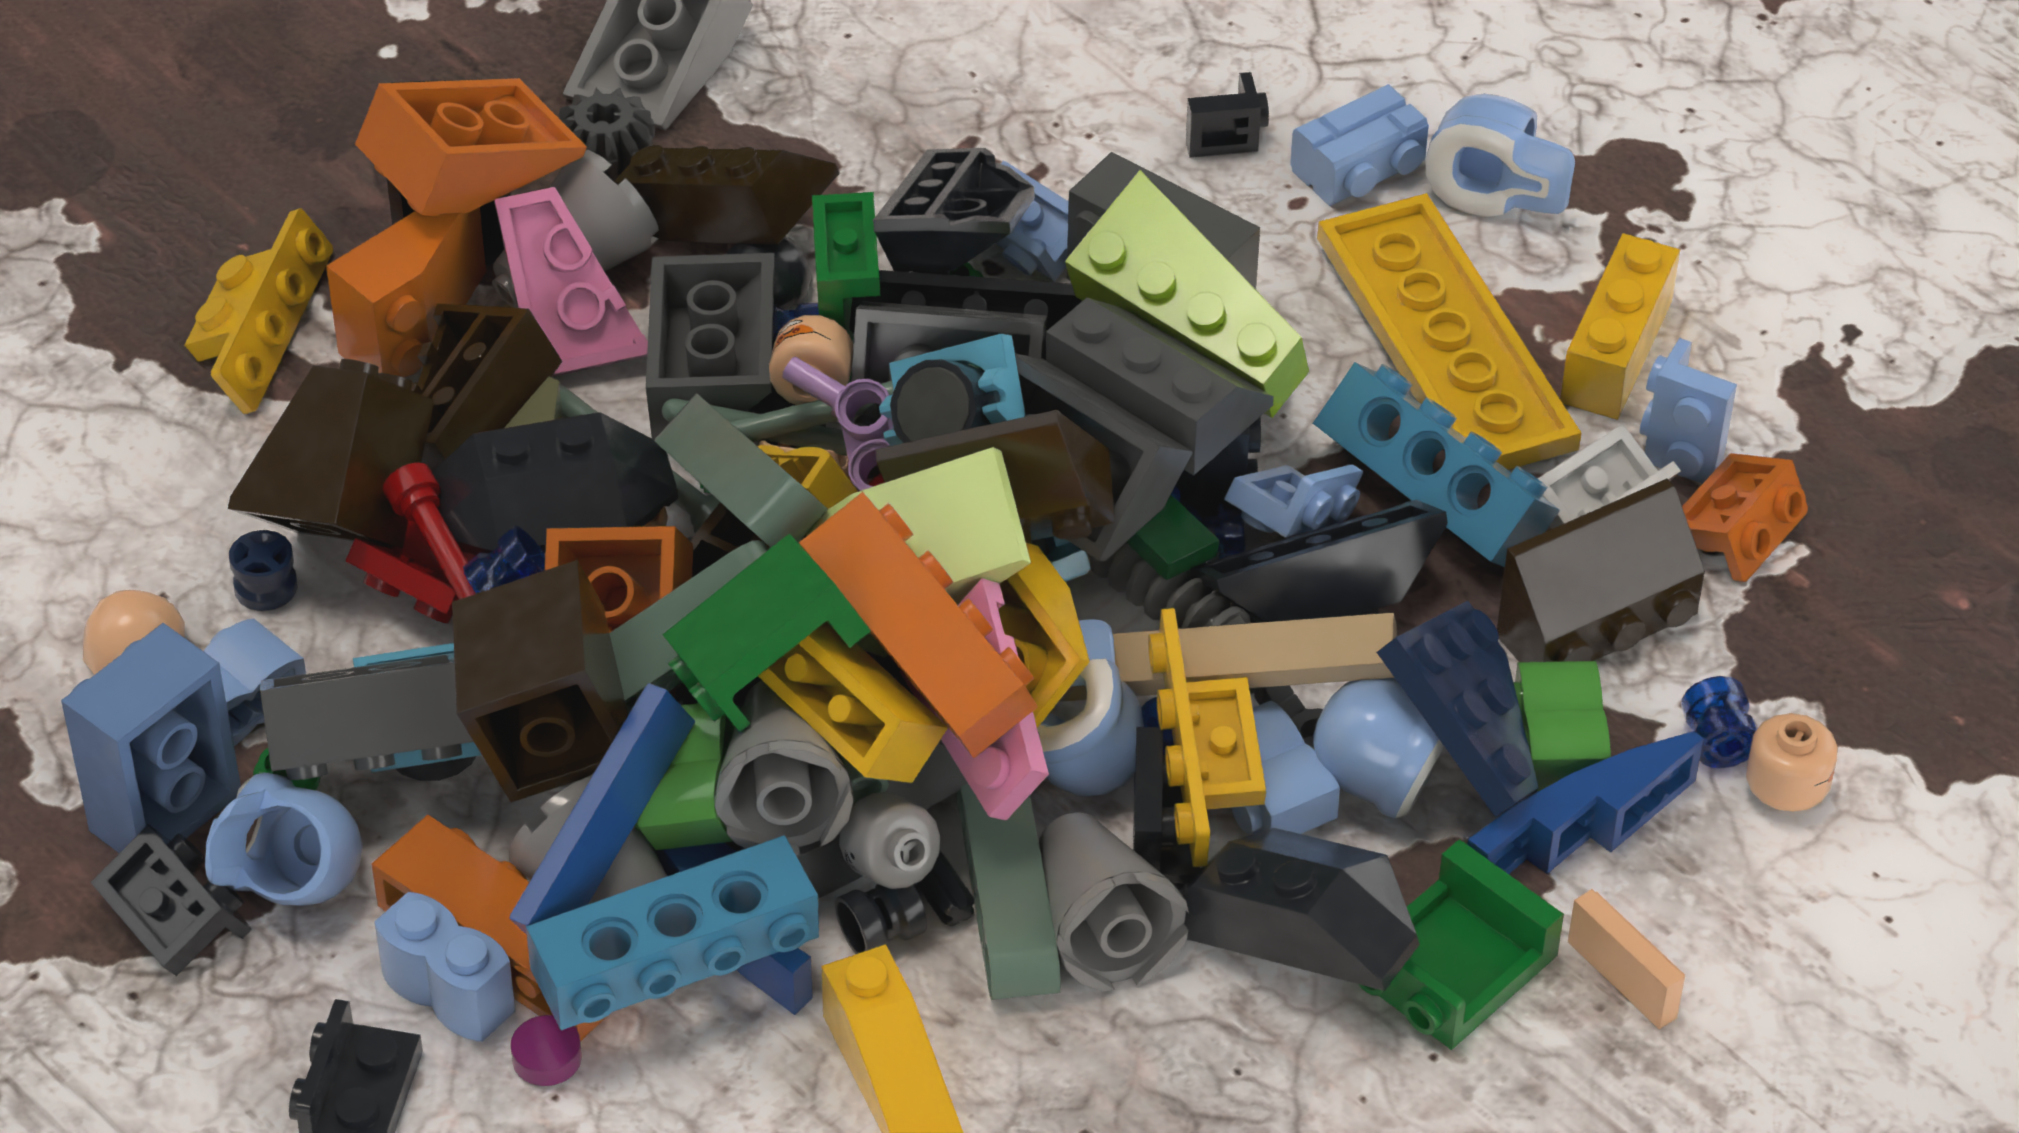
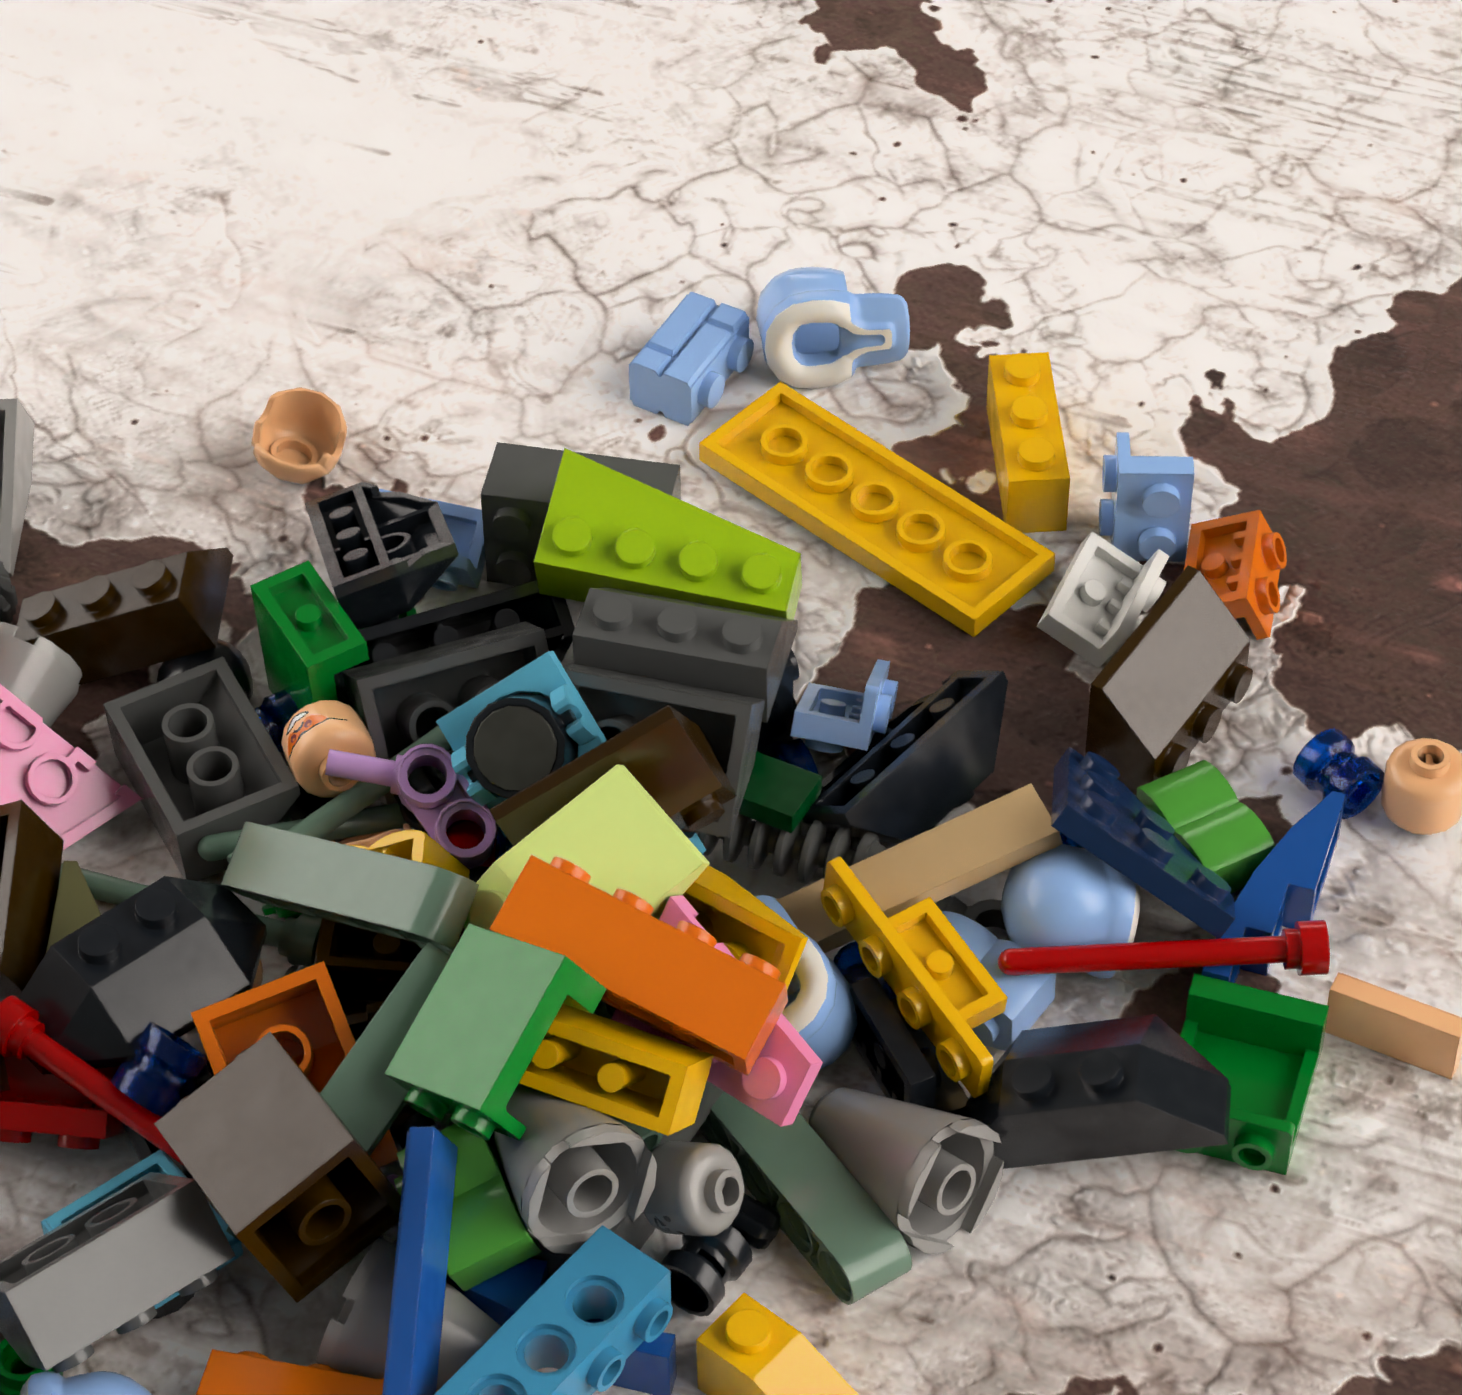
camera: 25 degrees left, 0 degrees up
black bracket [1186,72,1269,158] -> none
dark azure brick [1312,362,1560,567] -> none
none -> light nougat hair [251,387,347,484]
none -> red piece [998,920,1330,976]

